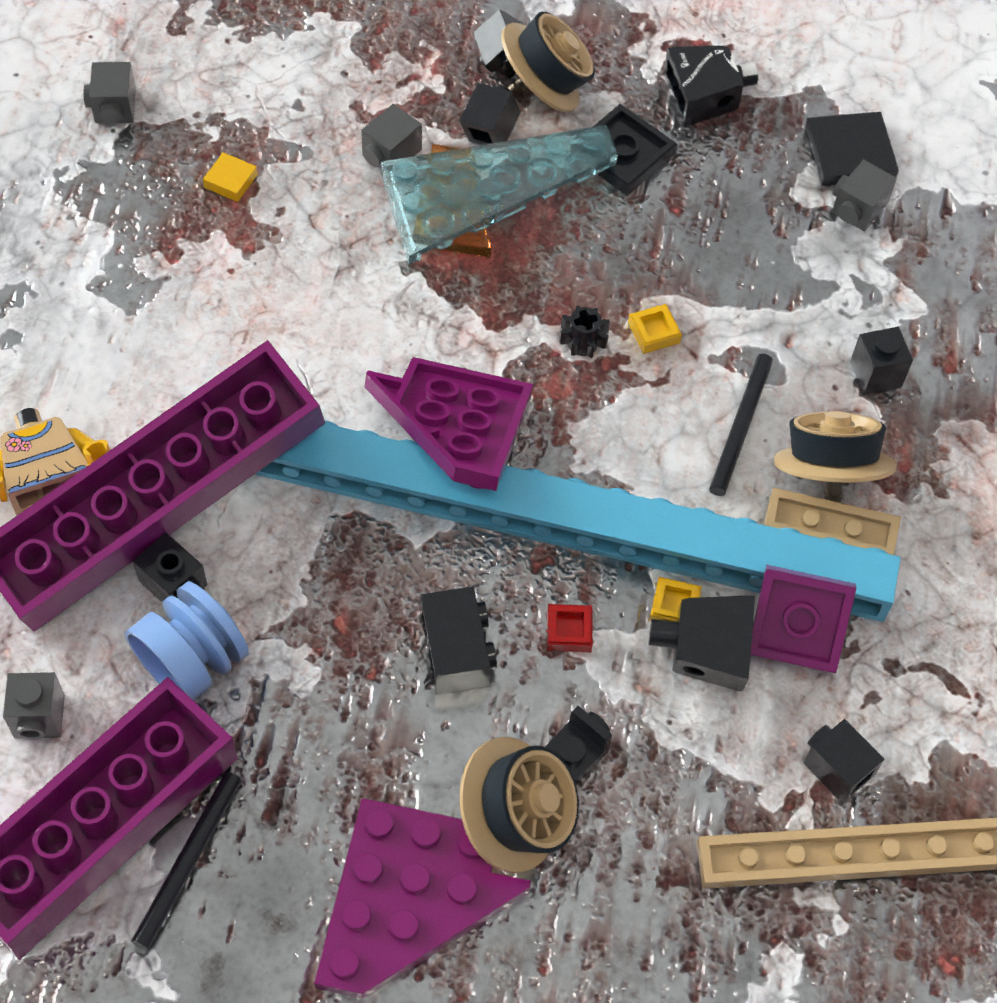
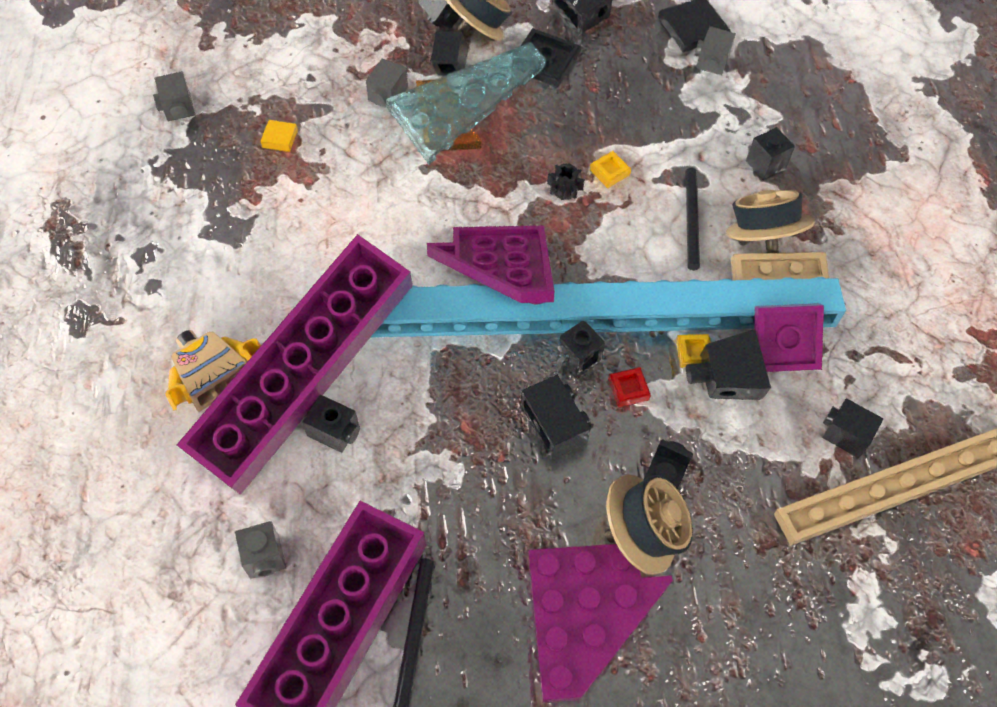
camera: 15 degrees left, 0 degrees up
light blue wheel [125,581,249,701] -> none
none -> black bracket [559,321,605,379]

